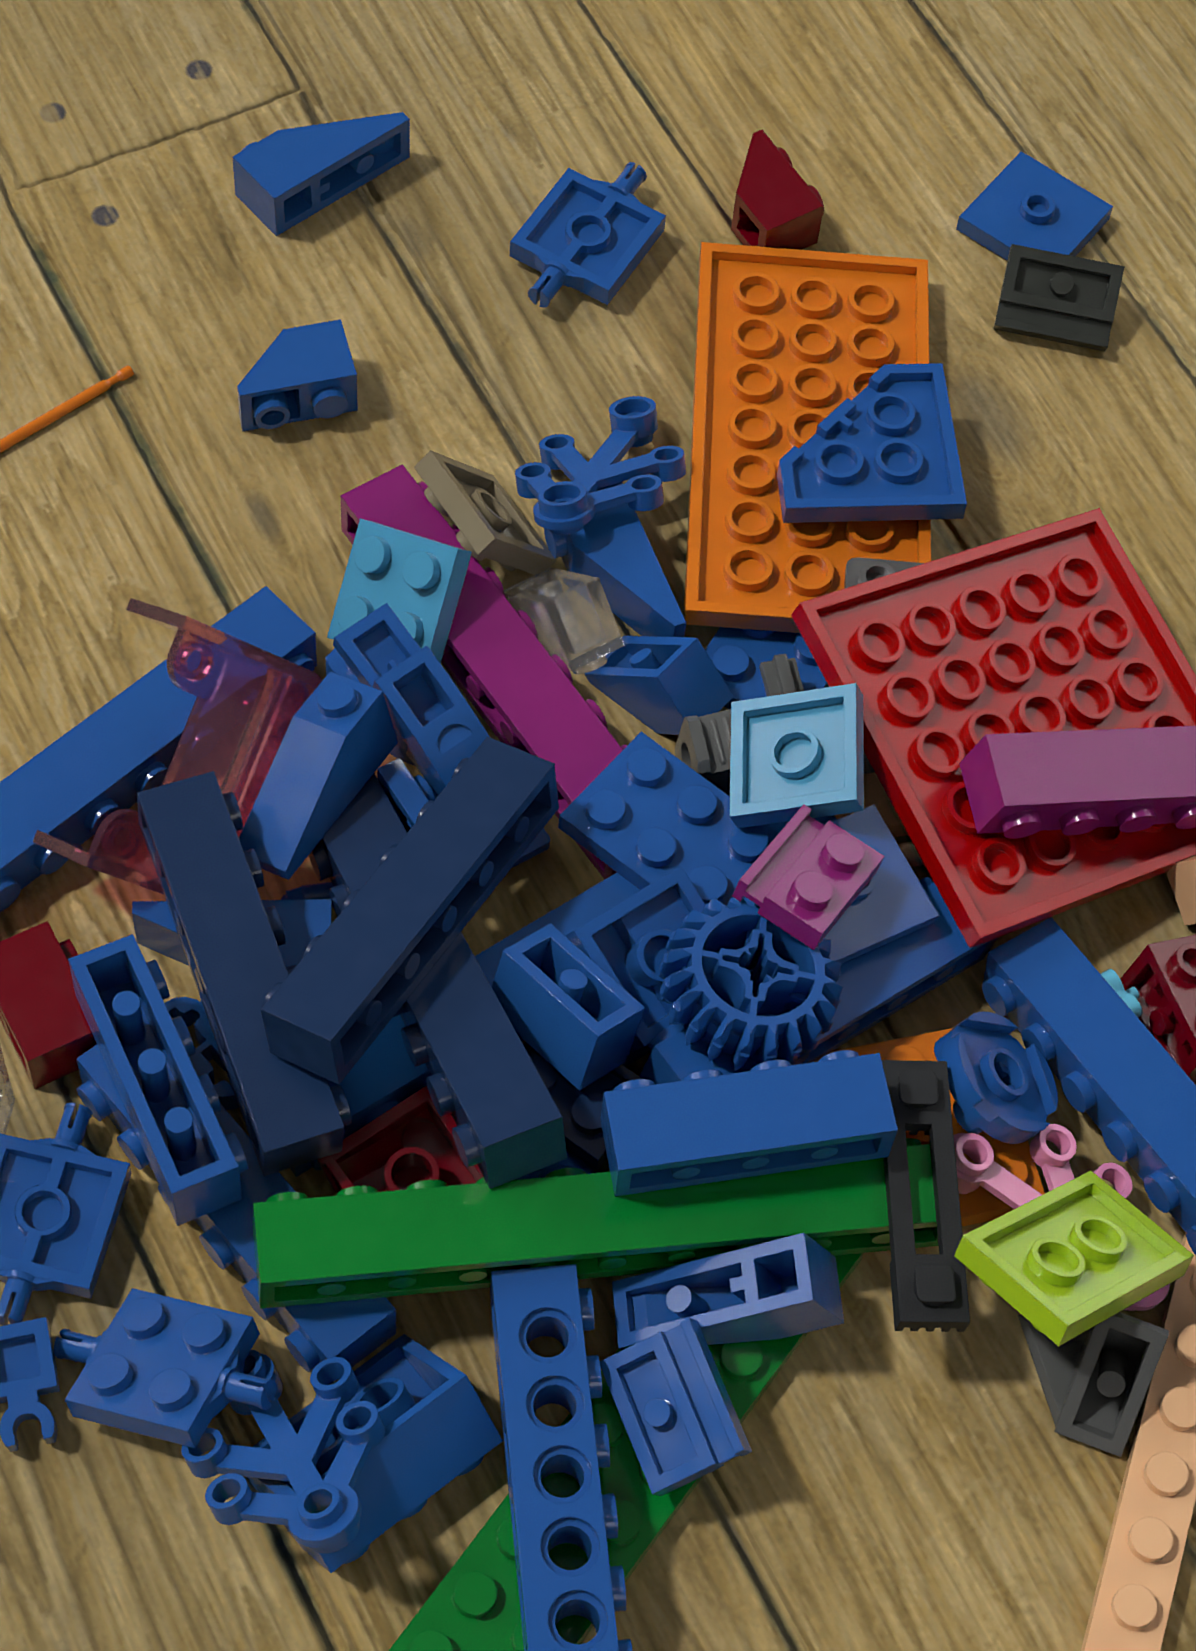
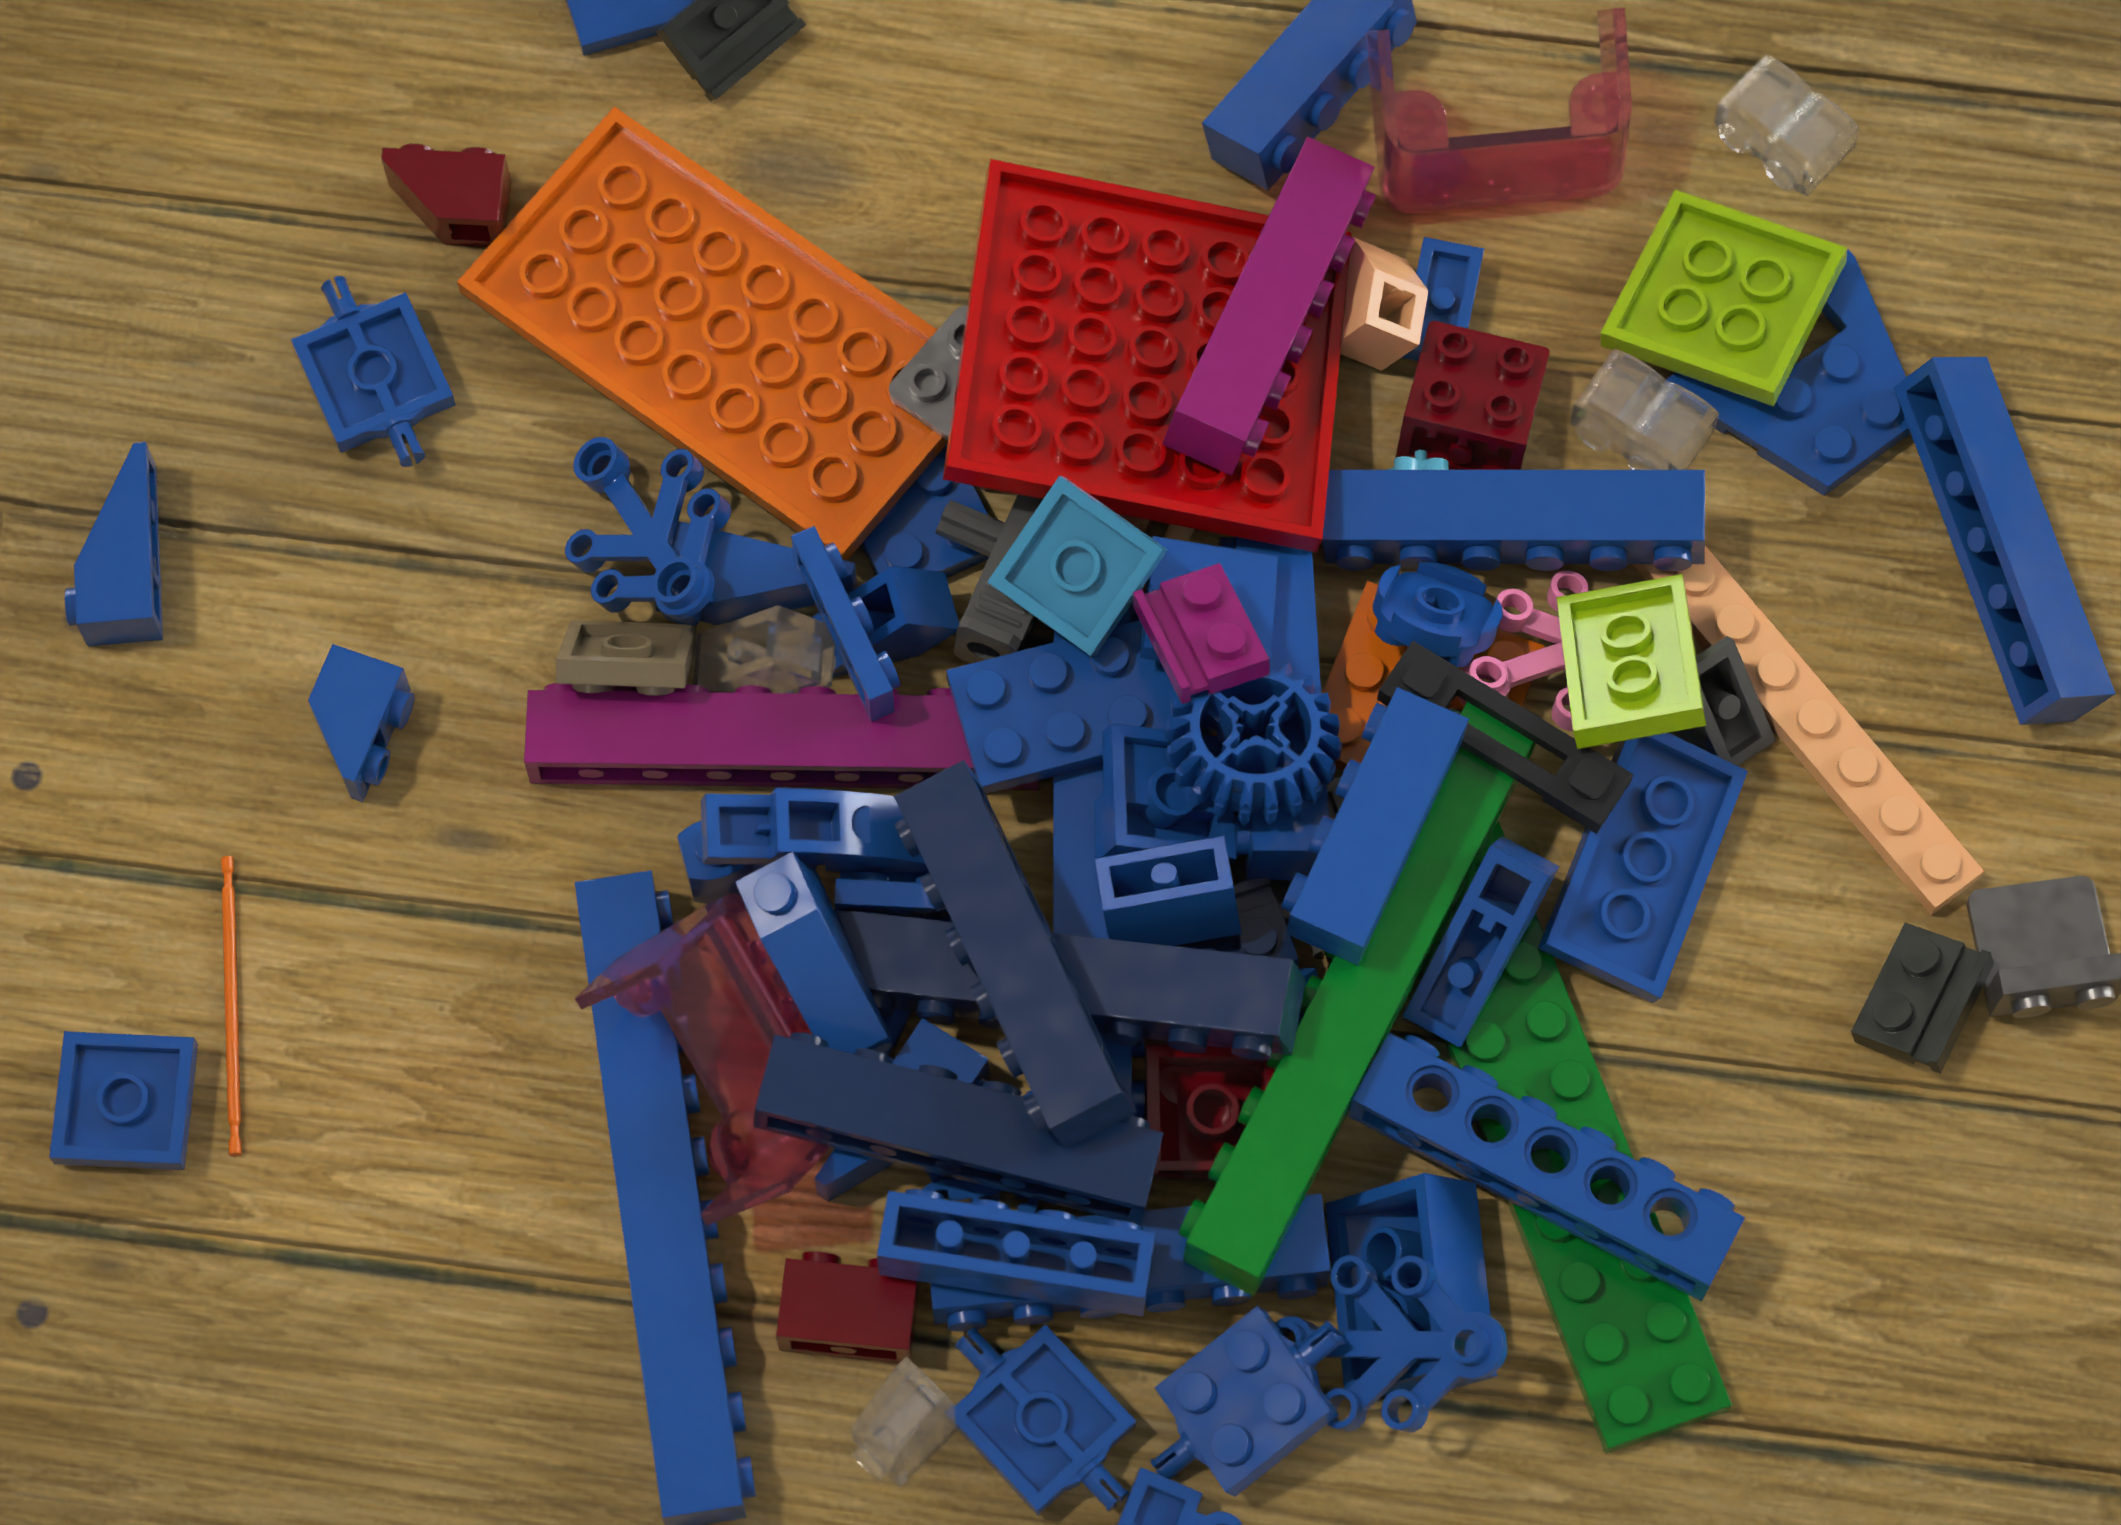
camera: 50 degrees left, 10 degrees up
dark azure plate [327,518,472,664] -> none
blue plate [600,1317,752,1496] -> none
blue plate [777,363,967,523] -> none
none -> blue plate [791,526,900,722]
none -> blue plate [1538,733,1748,1003]

